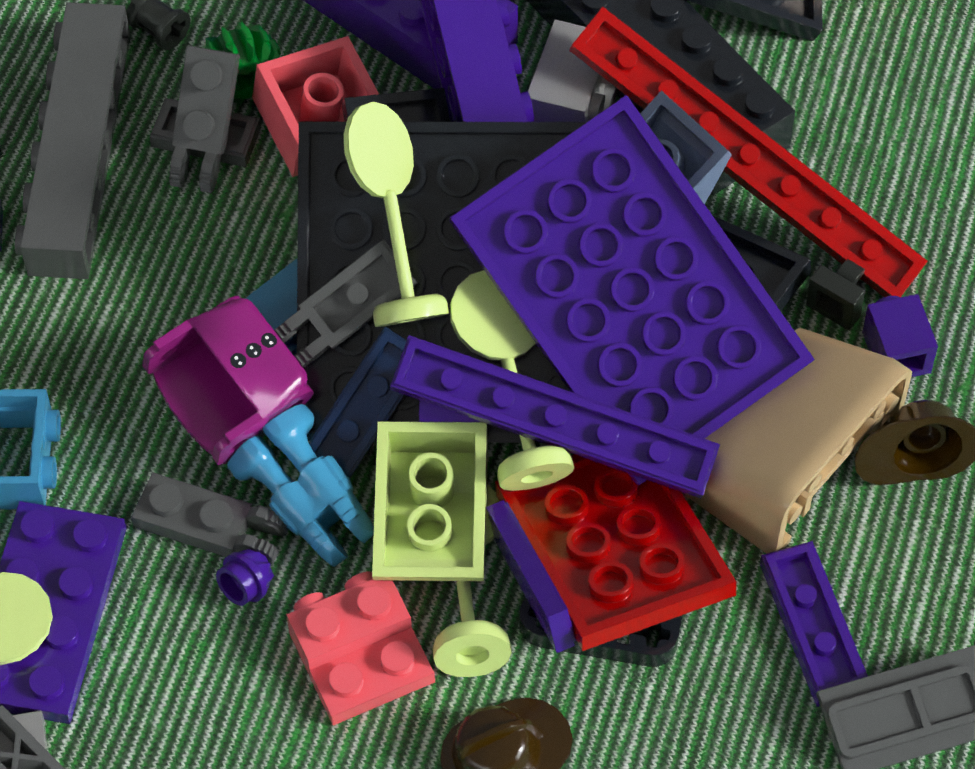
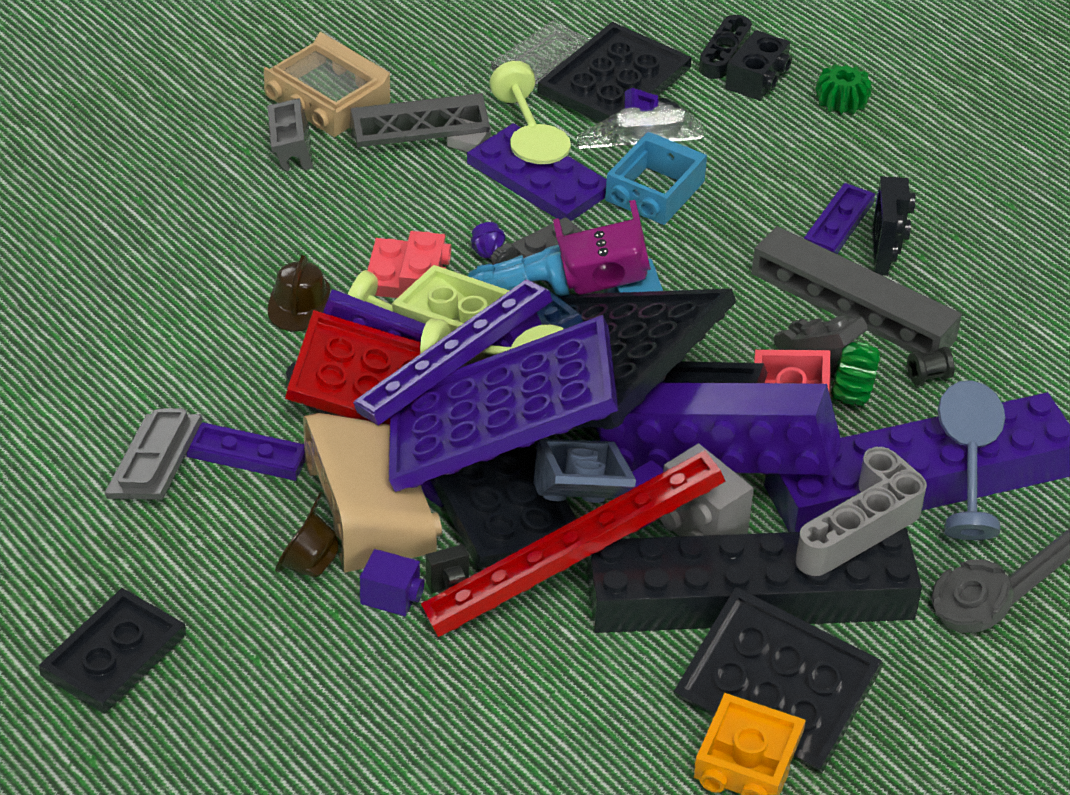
camera: 120 degrees right, 15 degrees down
dark grey hinge [274,239,417,368] -> none
yellowish green piece [343,102,449,327] -> none

